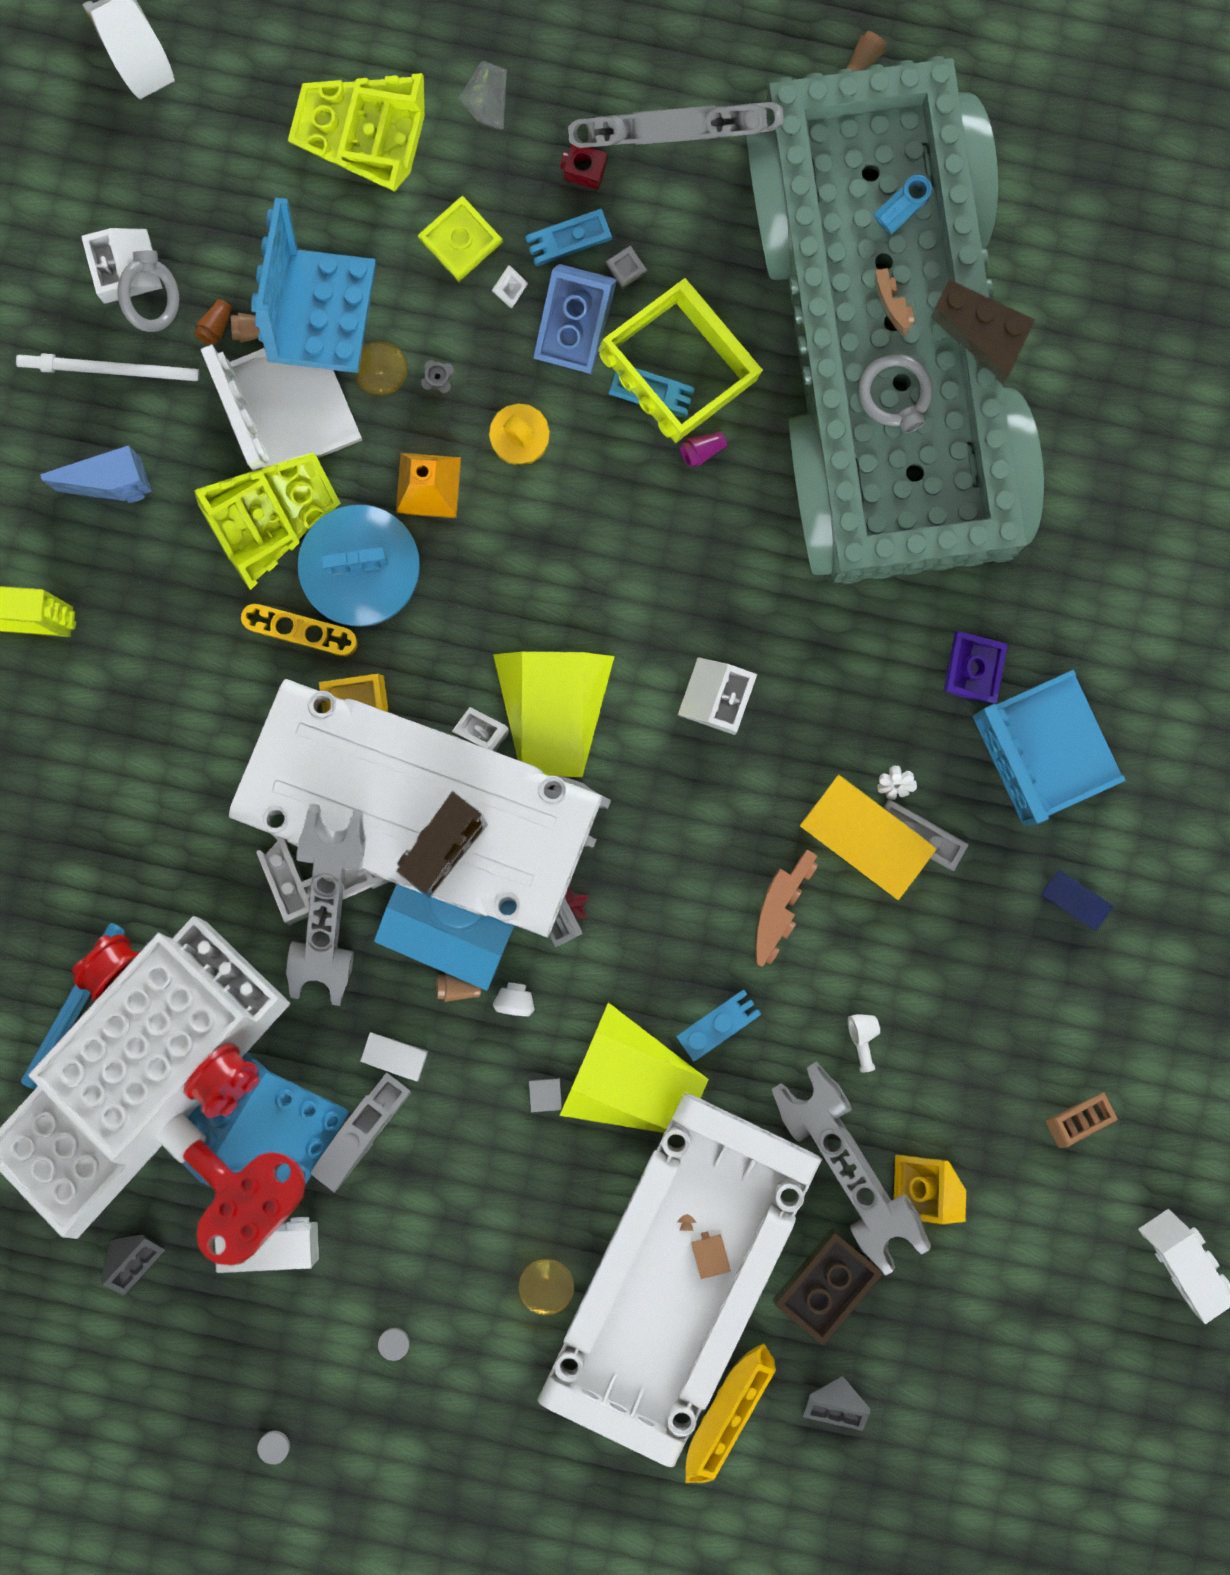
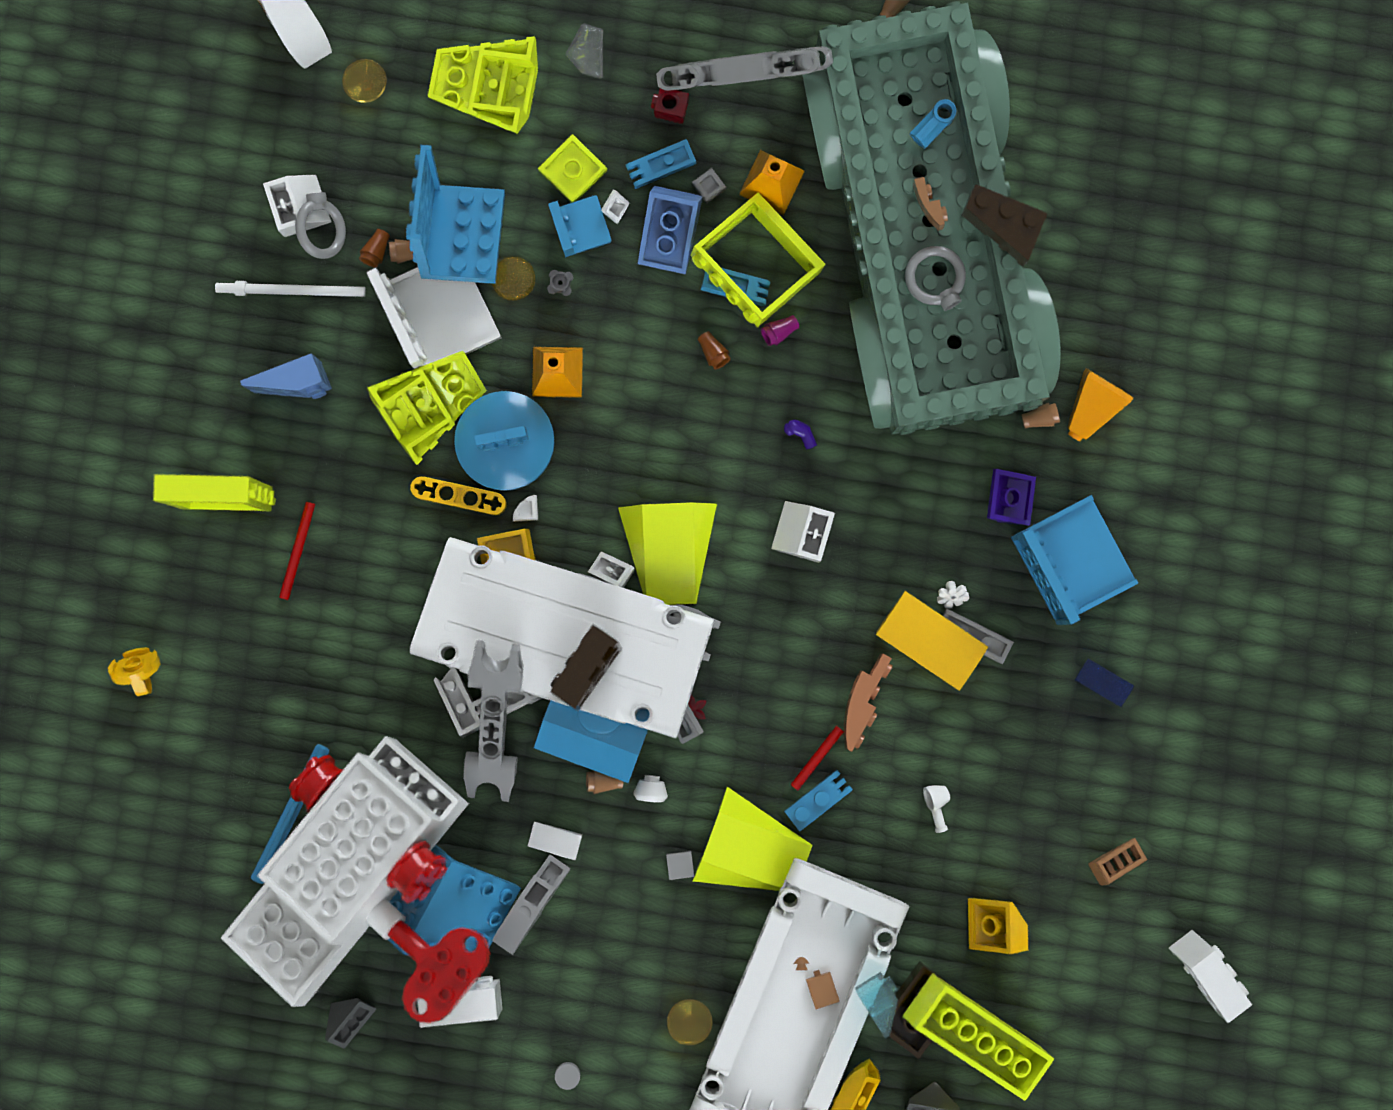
camera: 10 degrees left, 0 degrees up
yellow tile [489,404,550,465] -> none
light grey piece [771,1061,931,1275] -> none
none -> red bar [279,502,316,600]
none -> clear yellow piece [342,59,387,103]
none -> white tile [513,495,538,522]
none -> dark azure bracket [548,195,612,257]
none -> dark orange cone [698,331,731,369]
none -> light orange slope [739,150,804,216]
none -> dark purple arm [784,420,817,450]
none -> red bar [790,726,844,791]
none -> clear light blue slope [855,972,898,1038]
none -> neon yellow brick [903,973,1054,1101]
none -> medium nougat cone [1022,402,1060,429]
none -> light orange slope [1068,368,1133,442]

